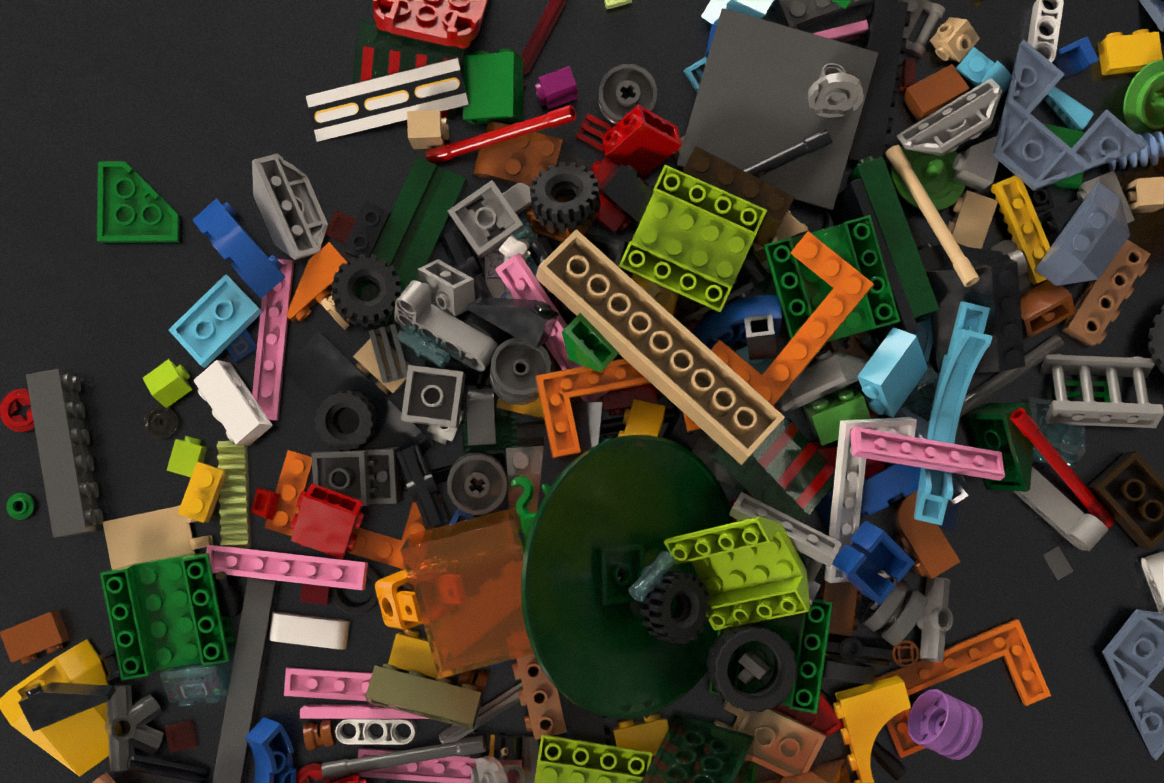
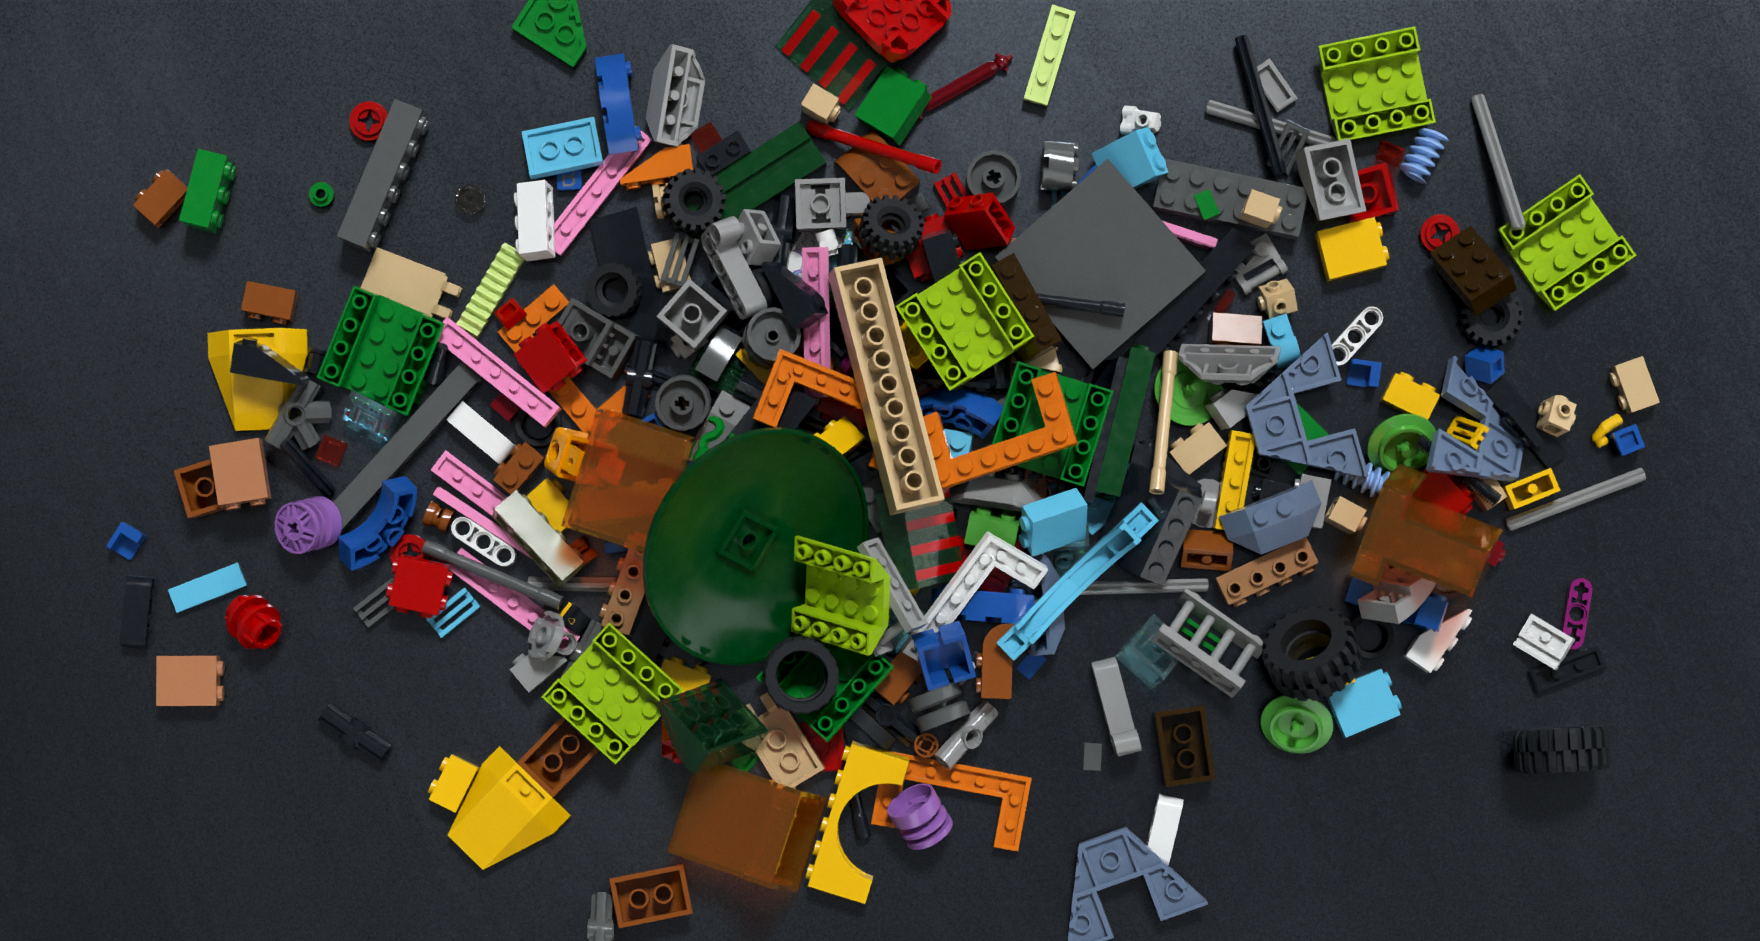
camera: 30 degrees right, 0 degrees up
lime brick [143,359,192,408] -> none
lime brick [166,436,208,477] -> none
yellow brick [178,462,228,523] -> none
sticker [306,58,469,142] -> none
clear light blue pin [396,325,451,369] -> none
magenta brick [535,66,578,110] -> none
green slope [562,313,619,372] -> none
clear light blue pin [629,551,675,601] -> none
black tyre [640,571,711,644] -> none
white tile [738,650,772,684] -> none
black brick [744,314,777,361] -> none
light grey tile [808,63,864,118] -> none
bright pink tile [850,427,1005,481] -> none
dark green slope [966,403,1034,492] -> none
red piece [1010,408,1115,528] -> none
medium azure slope [1043,86,1094,131] -> none
none -> dark orange brick [493,442,545,494]
none -> dark grey brick [1040,141,1079,192]

